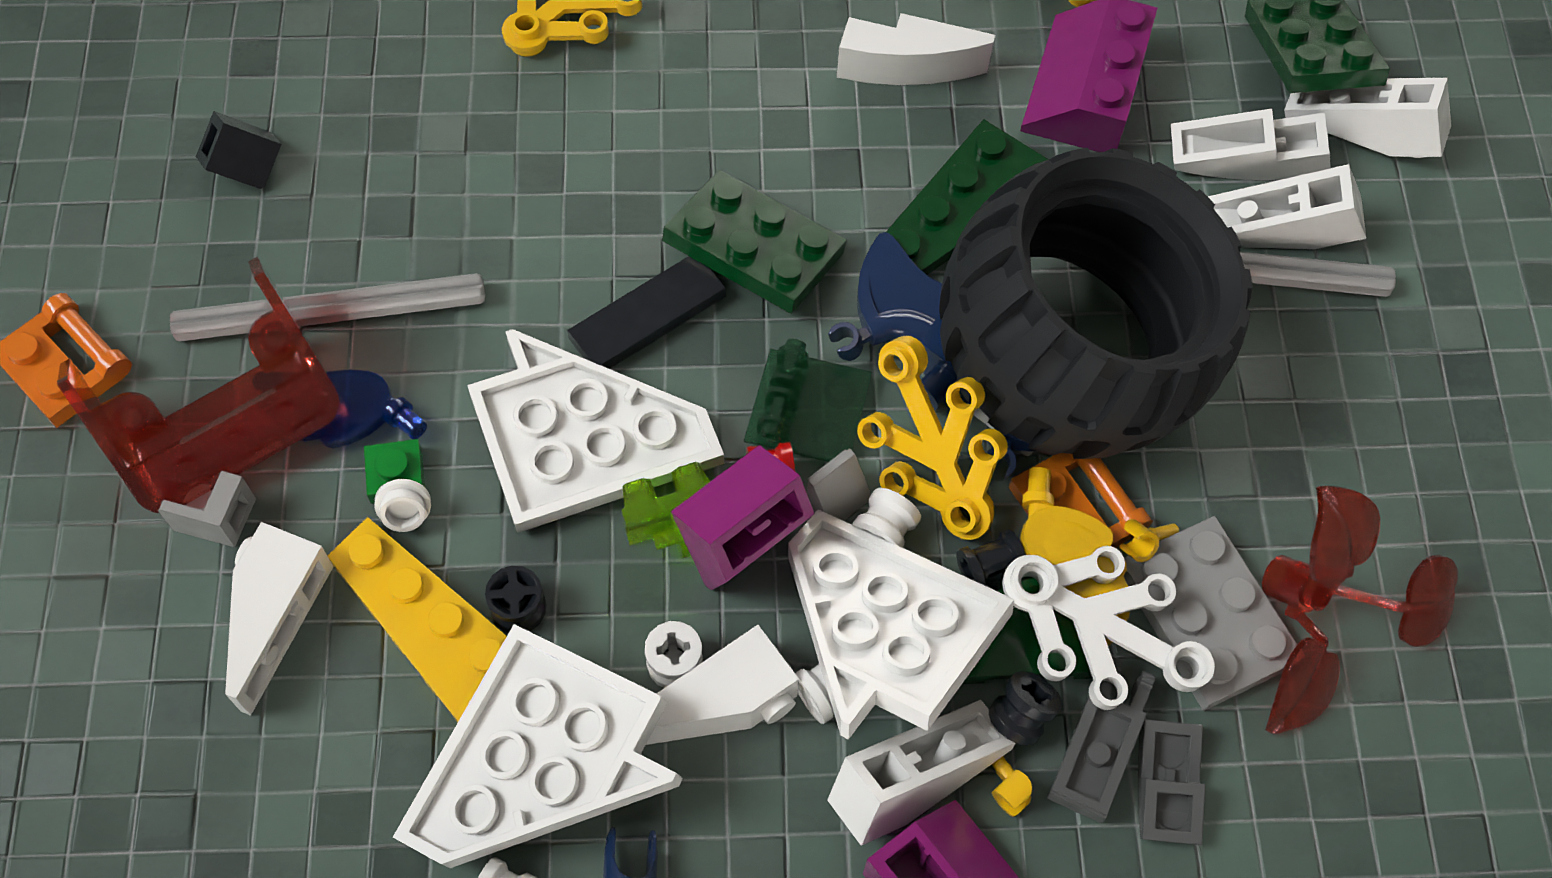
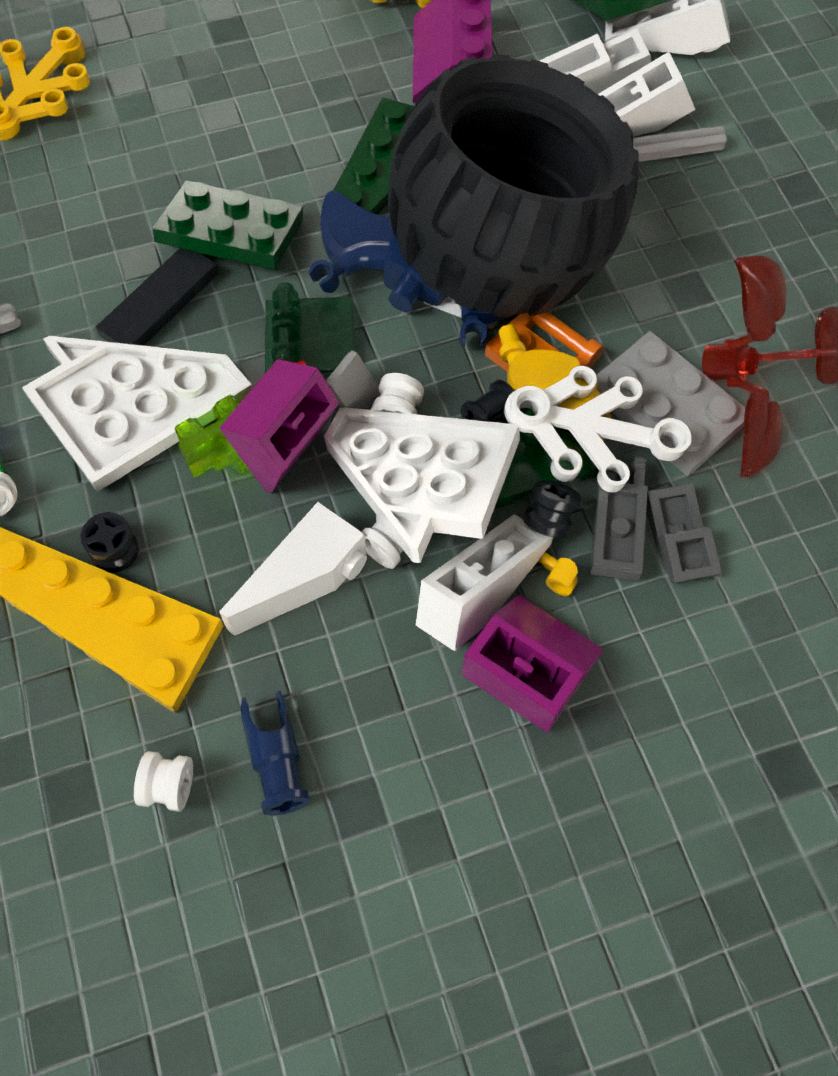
camera: 15 degrees left, 0 degrees up
white wing [393,624,683,868] -> none
white wheel [645,621,703,688] -> none
white slope [837,13,995,85] -> none
yellow plant [857,336,1008,540] -> none
yellow hand [1119,519,1179,562] -> none

